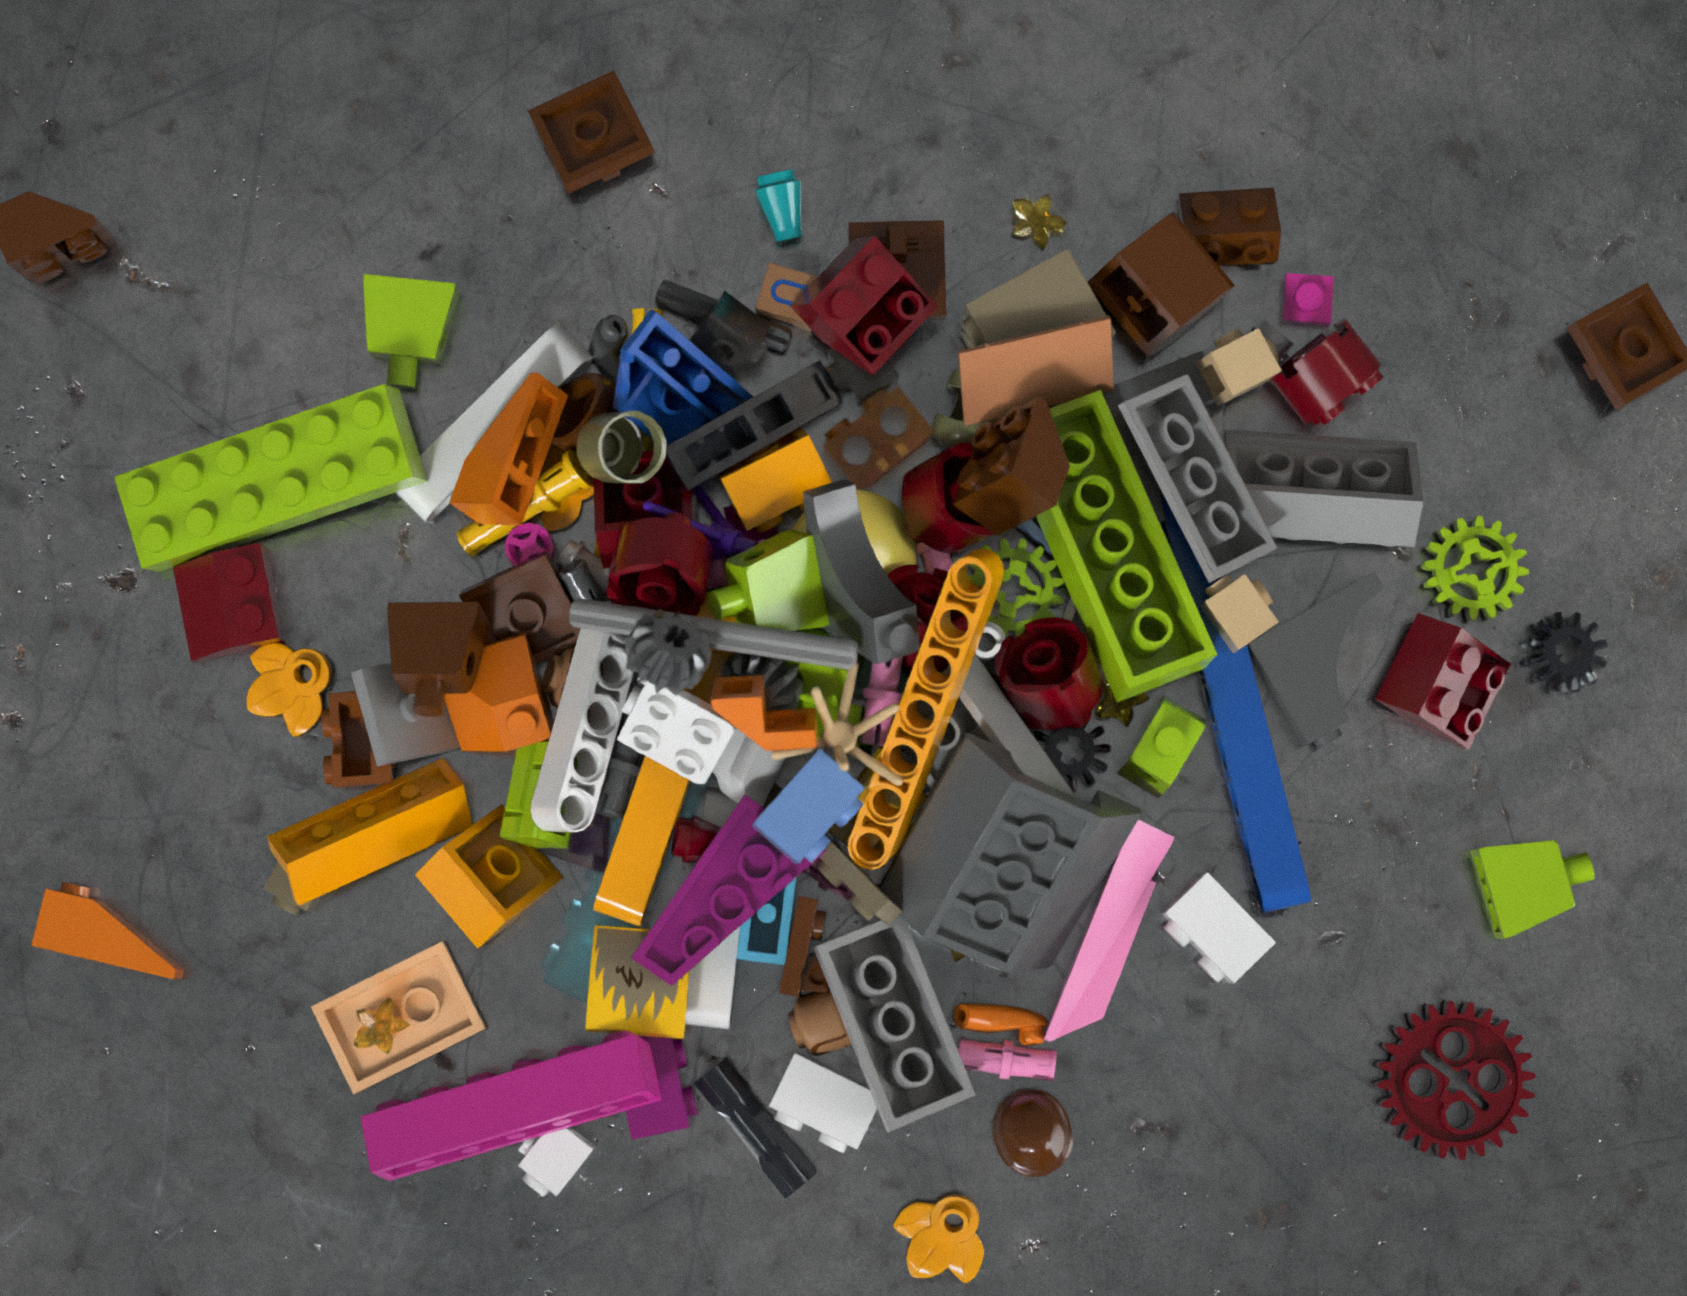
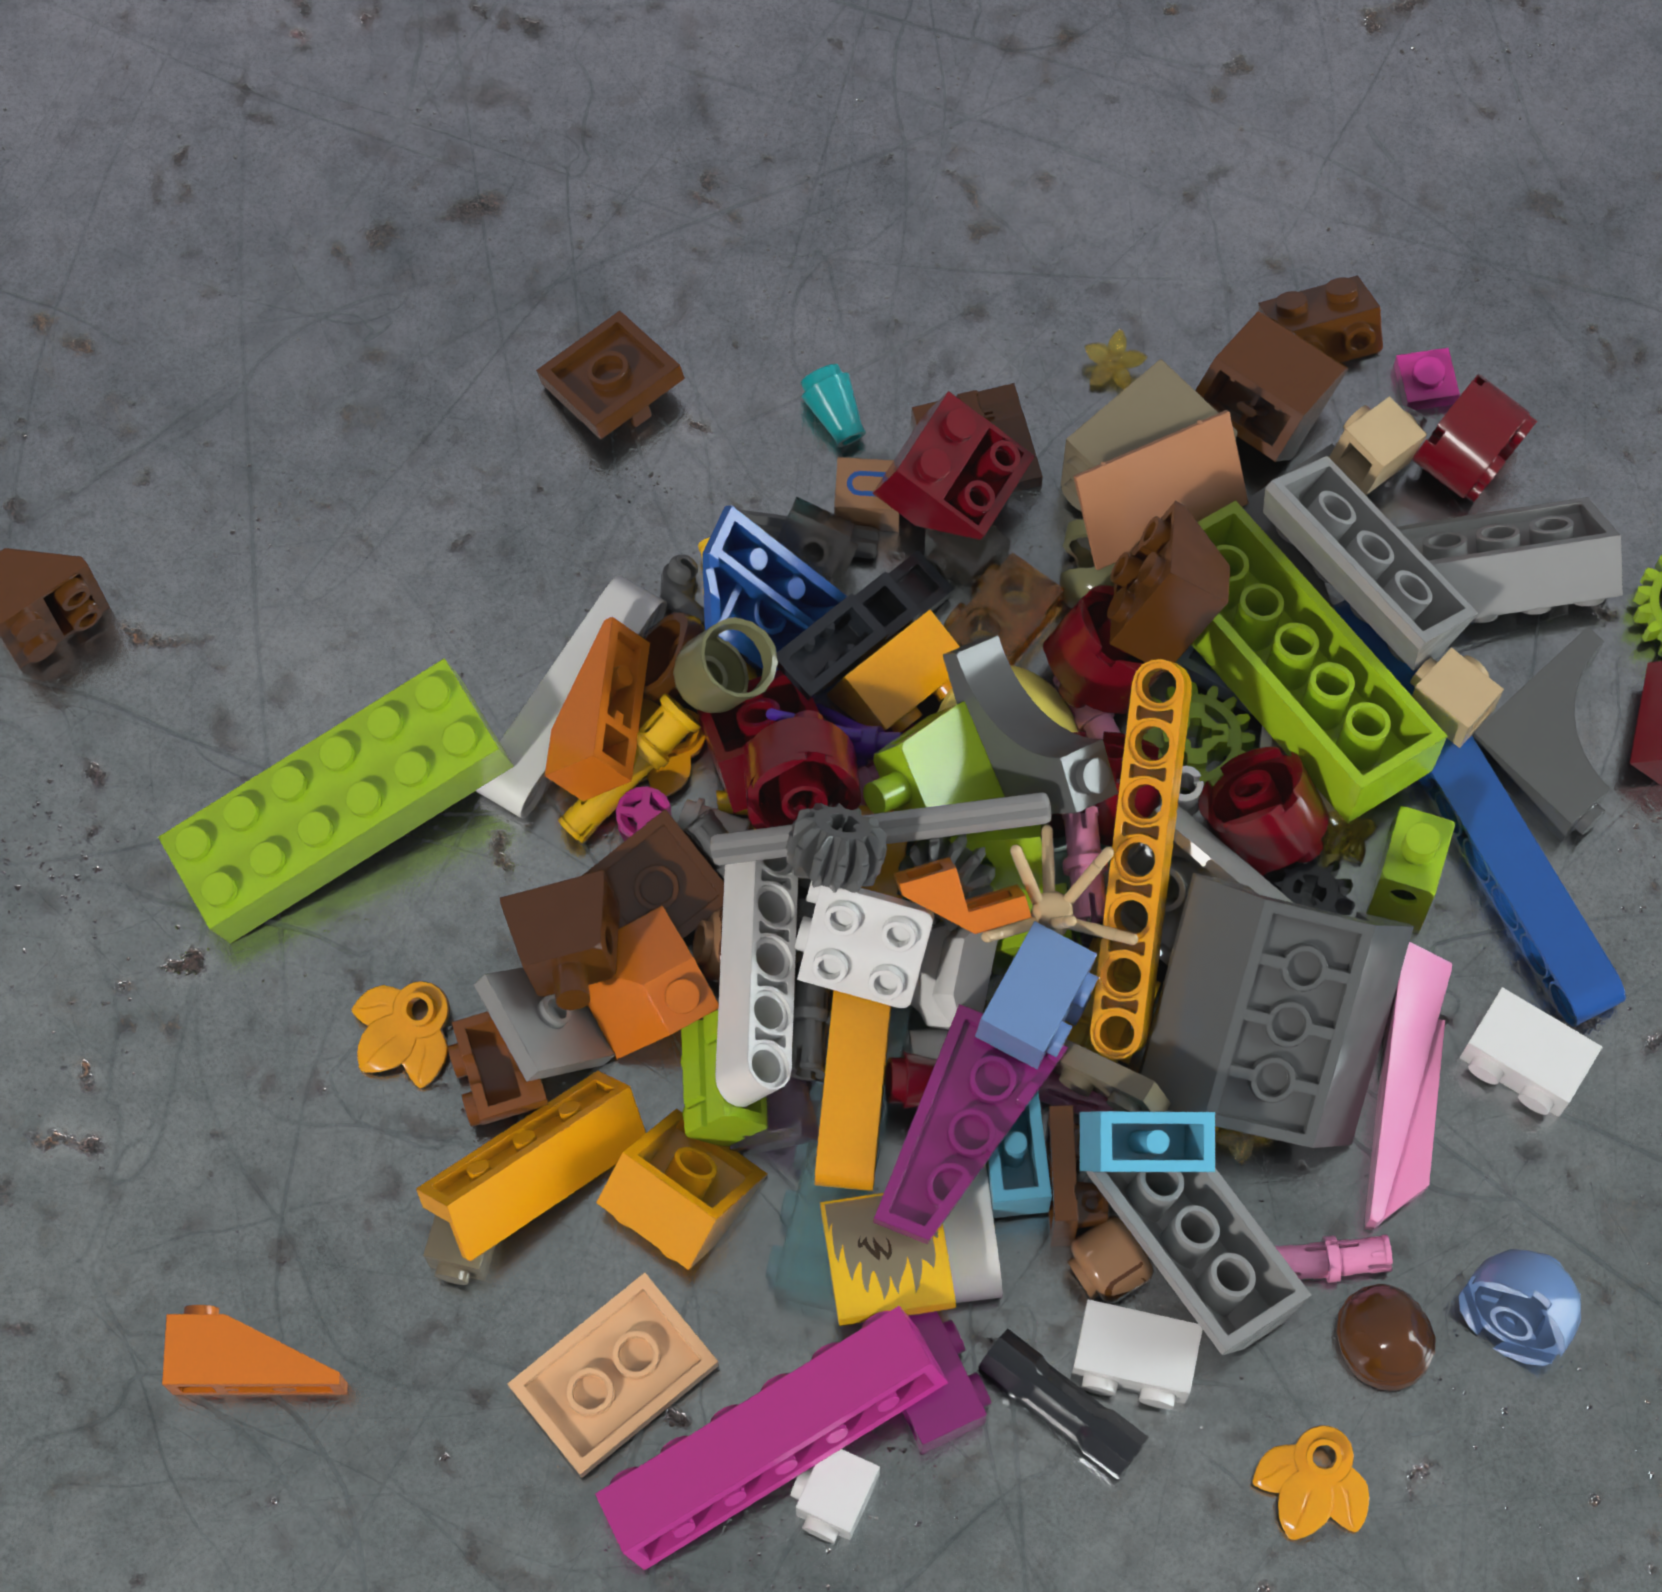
camera: 10 degrees left, 15 degrees down
dark red slope [173,543,287,662] -> none
clear yellow plant [354,997,410,1054] -> none
lime torso [363,274,460,389] -> none
orange arm [953,1004,1048,1046] -> none
none -> medium azure brick [1080,1111,1215,1172]
none -> medium blue cylinder [1459,1249,1581,1366]

